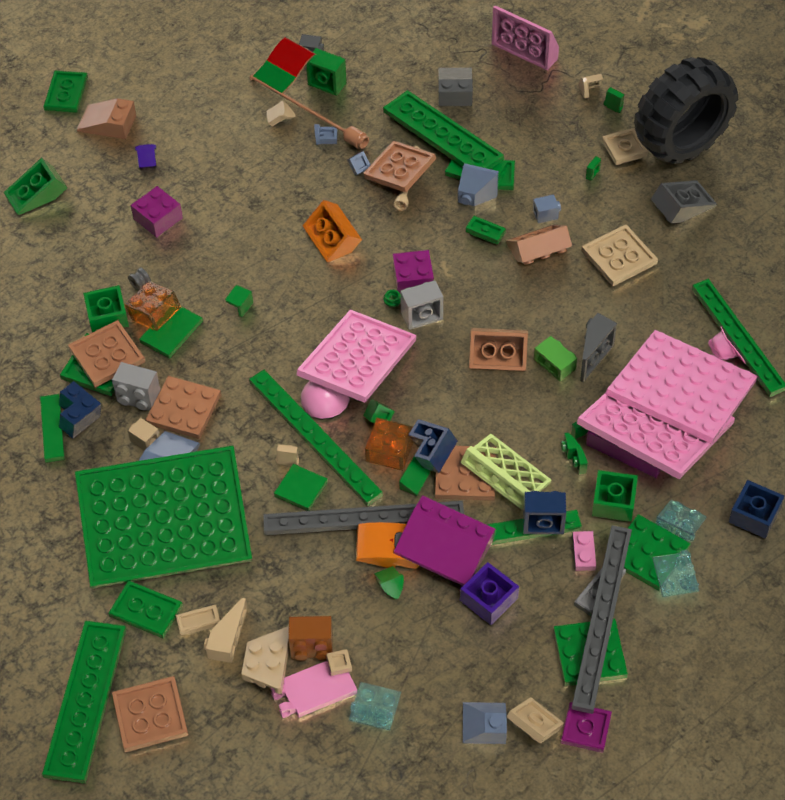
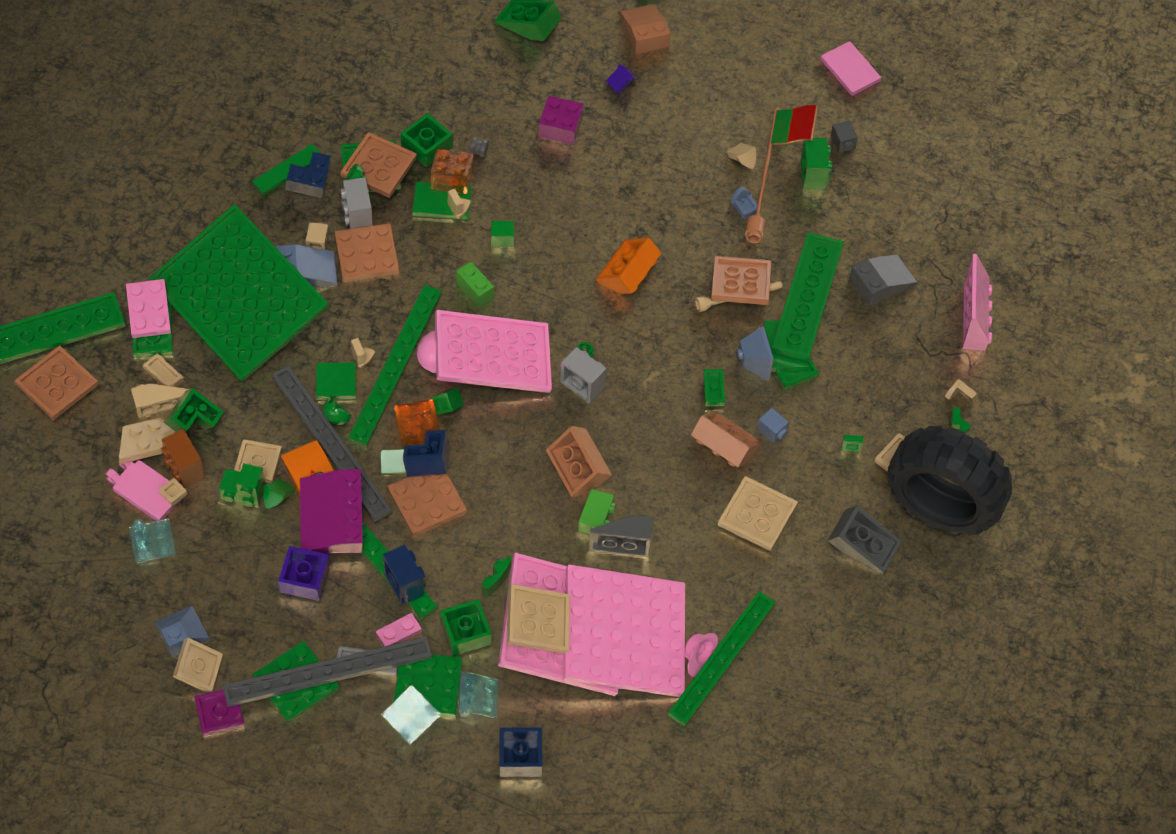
camera: 55 degrees right, 5 degrees up
sand blue plate [347,151,371,175] -> none
magenta brick [393,250,434,294] -> none
yellowish green fence [461,434,552,510] -> none
none -> bright pink plate [126,279,171,338]
none -> green brick [164,388,224,432]
none -> green brick [219,463,265,507]
none -> tan plate [234,439,282,483]
none -> green hair [322,397,352,425]
none -> green tile [346,164,366,180]
none -> tan tile [447,189,471,219]
none -> bright green brick [456,262,494,309]
none -> tan plate [507,584,570,654]
none -> bright pink tile [820,41,882,96]

